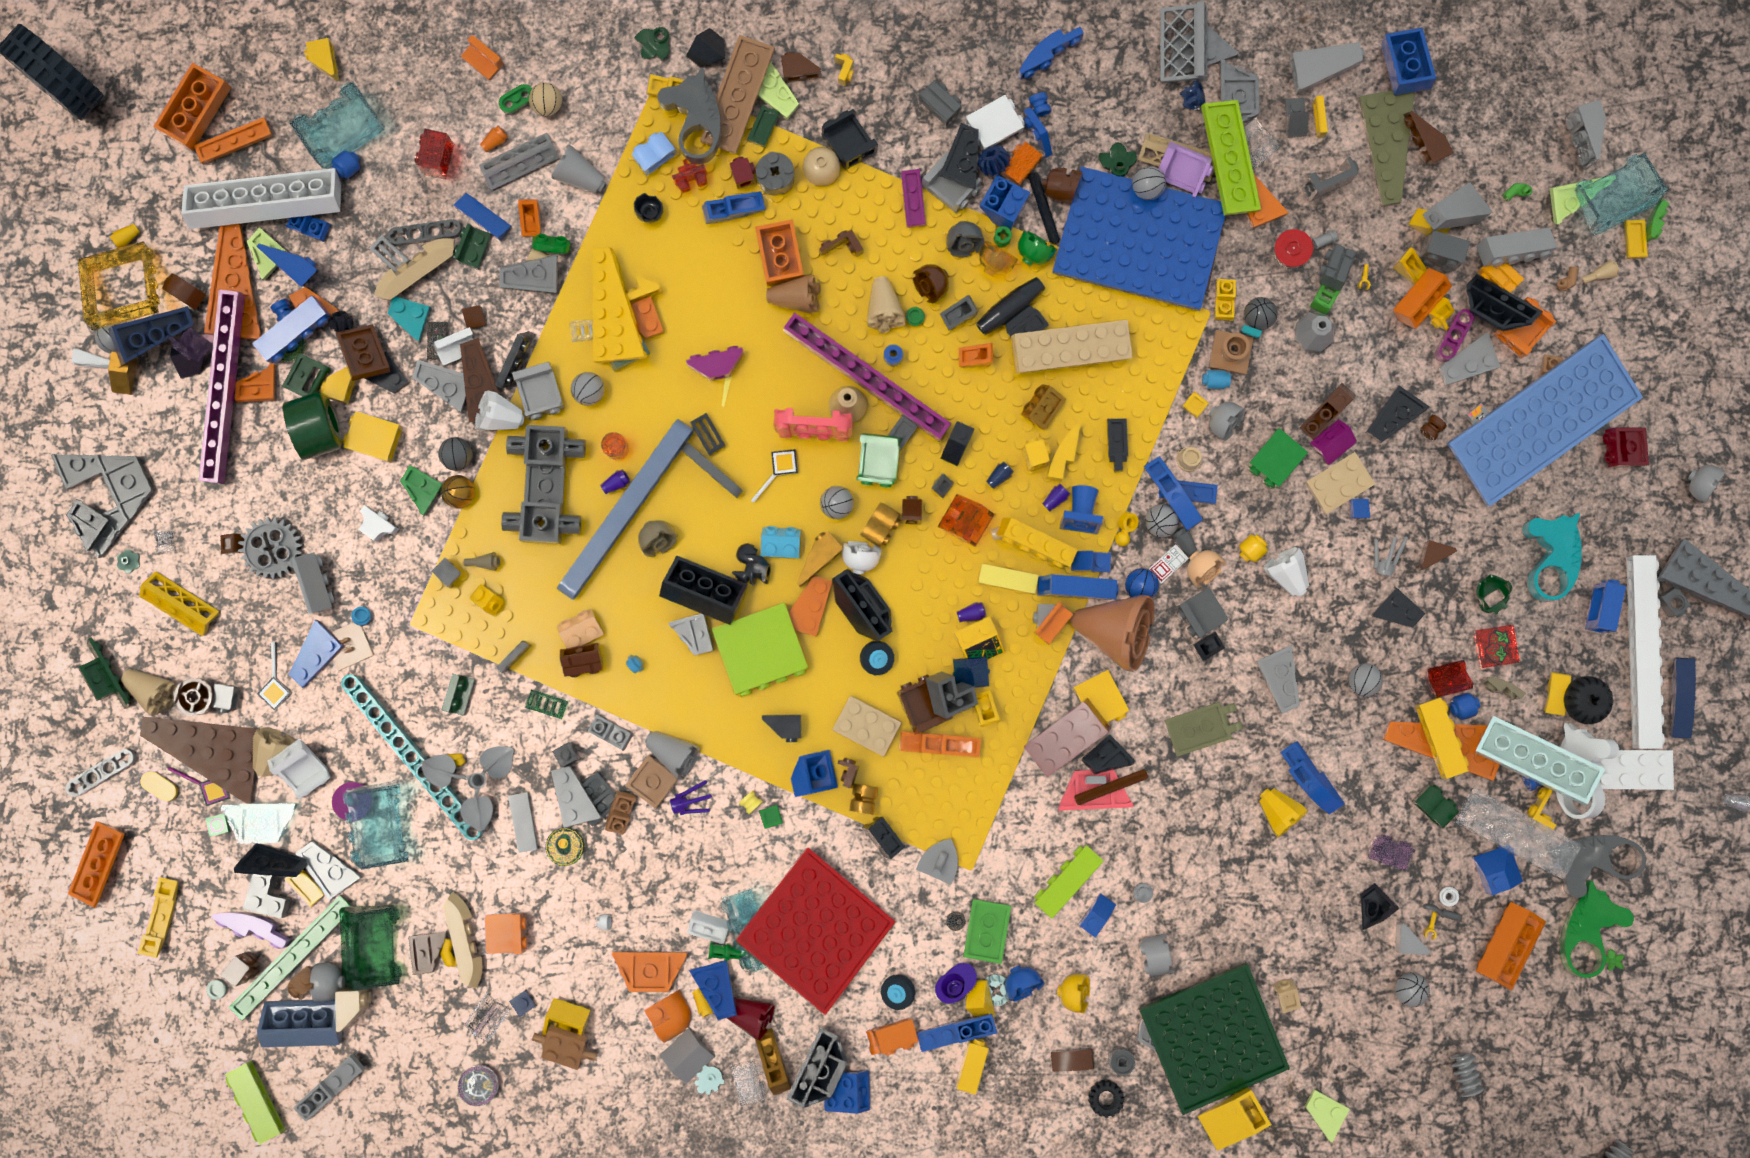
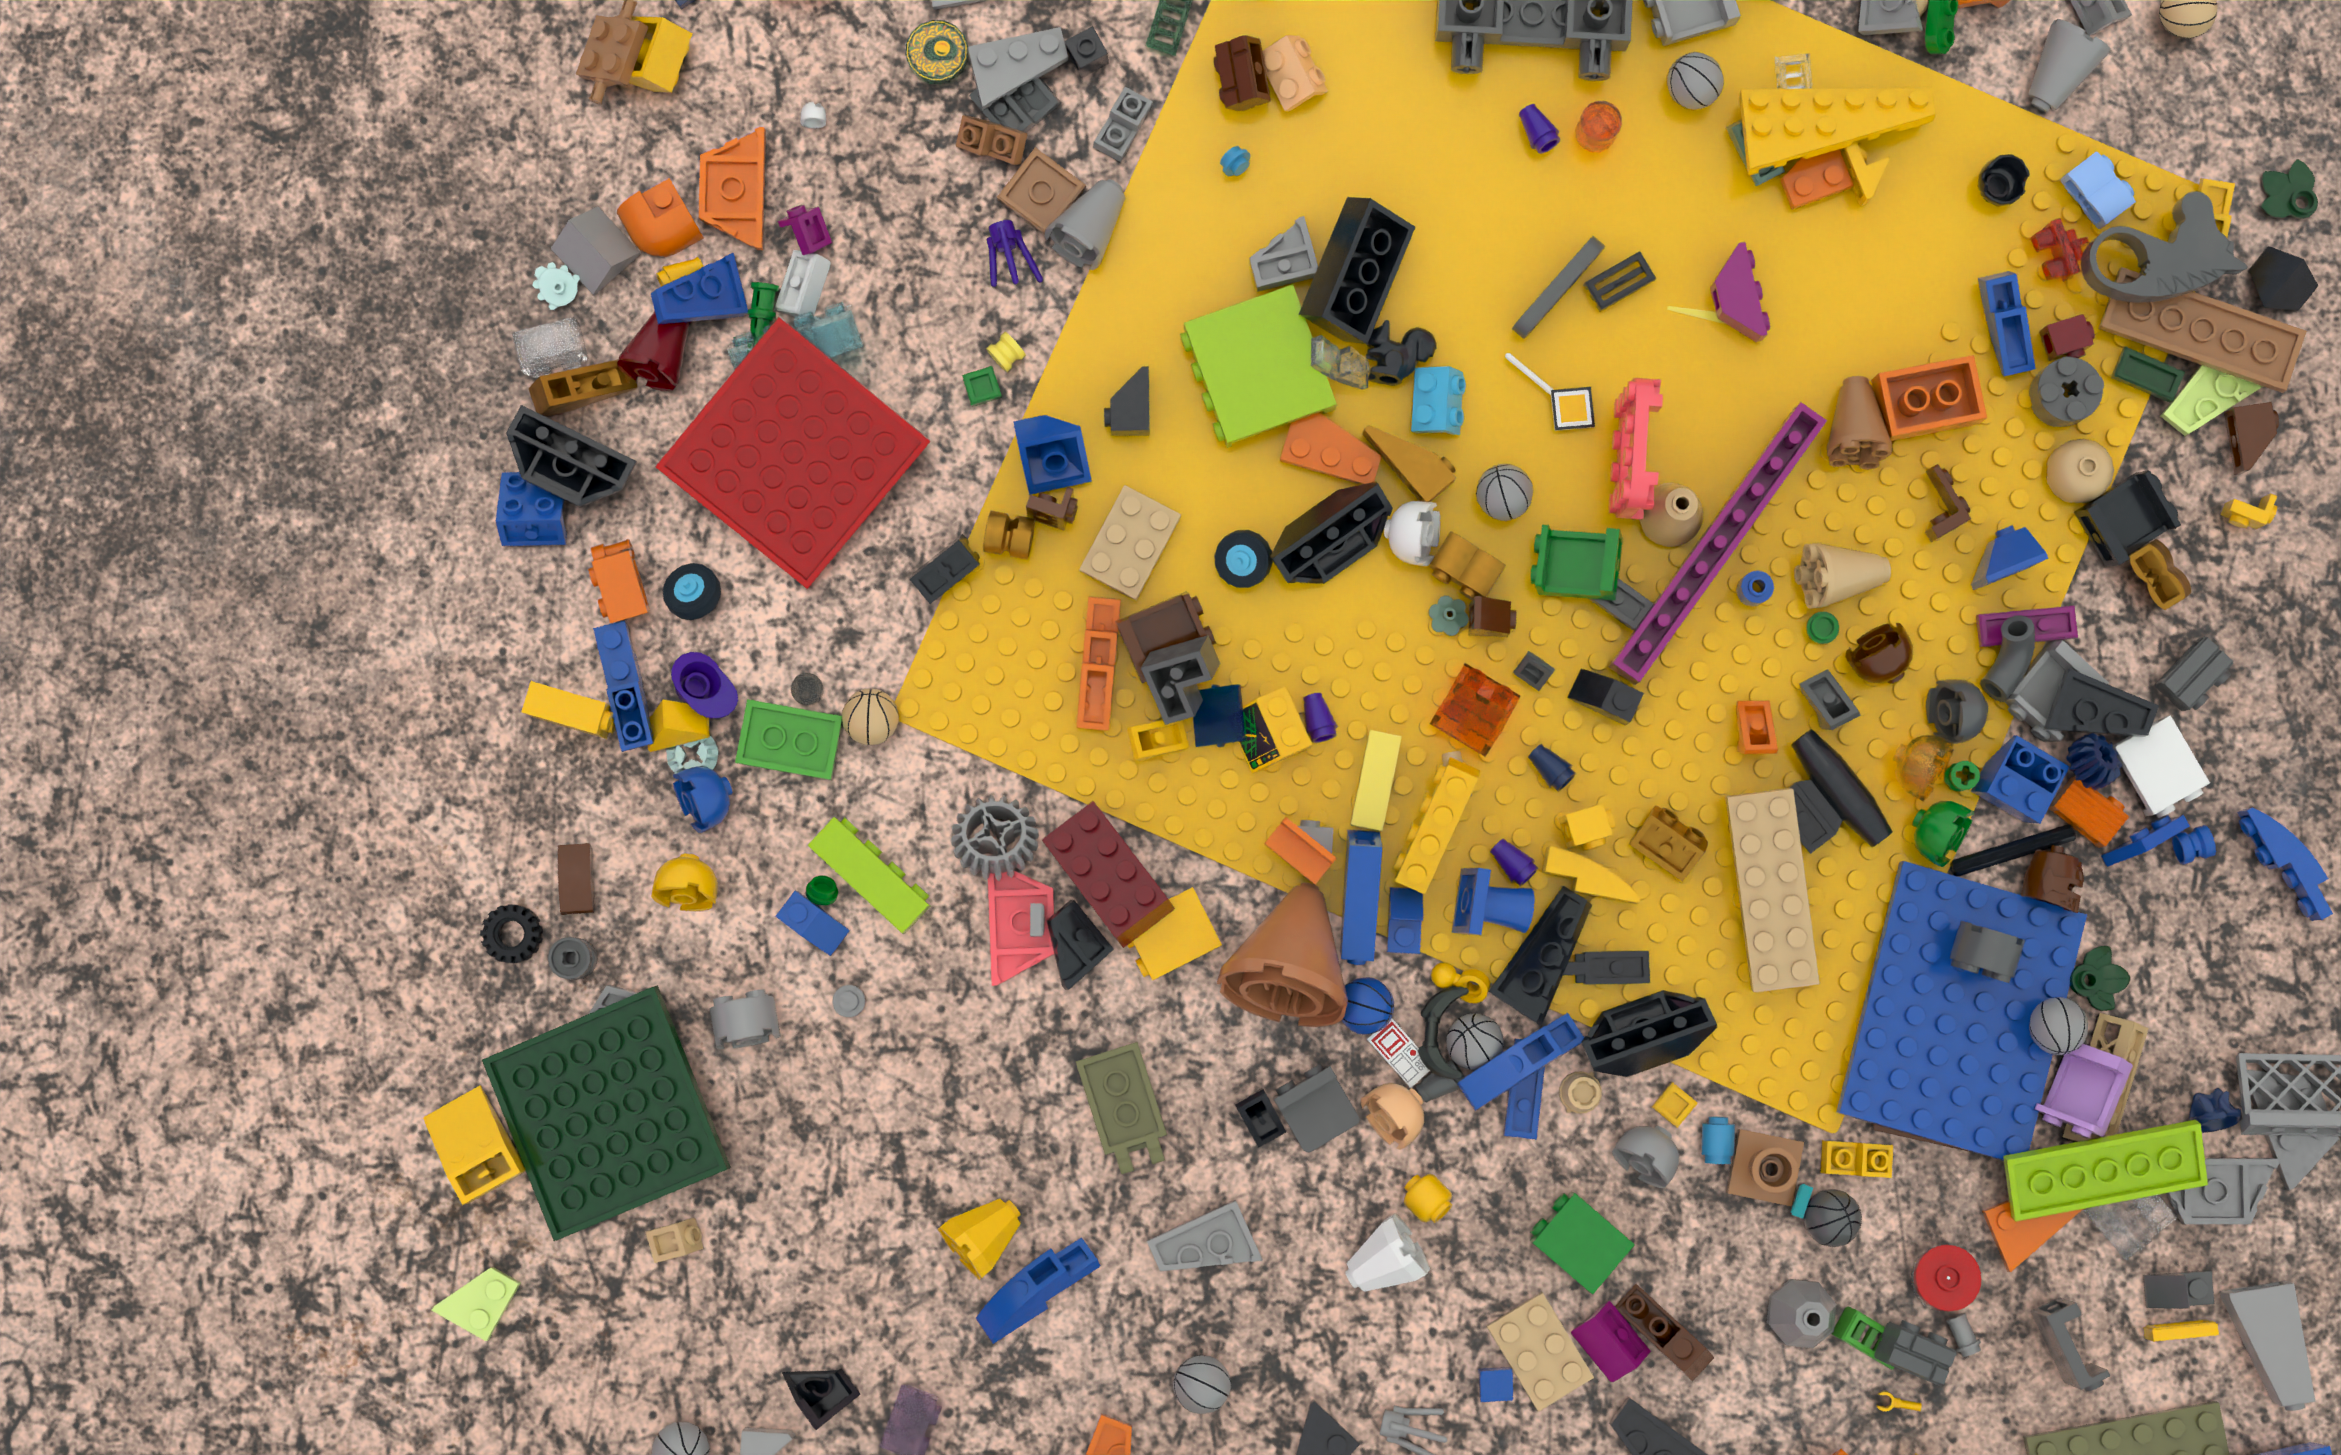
camera: 90 degrees right, 0 degrees up
sand blue beam [557,419,694,600] -> none
dark tan cylinder [638,520,678,557] -> none
light grey shield [916,838,958,885] -> none
reddish brown axle [1074,769,1148,805] -> none
none -> magenta bracket [778,205,832,255]
none -> green plate [805,875,838,905]
none -> tan piece [842,688,899,745]
none -> light grey gear [951,794,1039,881]
none -> clear slope [1311,335,1370,389]
none -> pearl dark grey piece [1418,987,1469,1079]
none -> sand green plant [1428,596,1469,636]
none -> black wing [1489,886,1592,1027]
none -> black wedge [1582,990,1717,1077]
none -> dark grey brick [1950,921,2026,983]
none -> blue slope [1971,525,2048,591]
none -> dark grey cylinder [1980,615,2035,702]
none -> pearl gold brick [2130,539,2191,610]

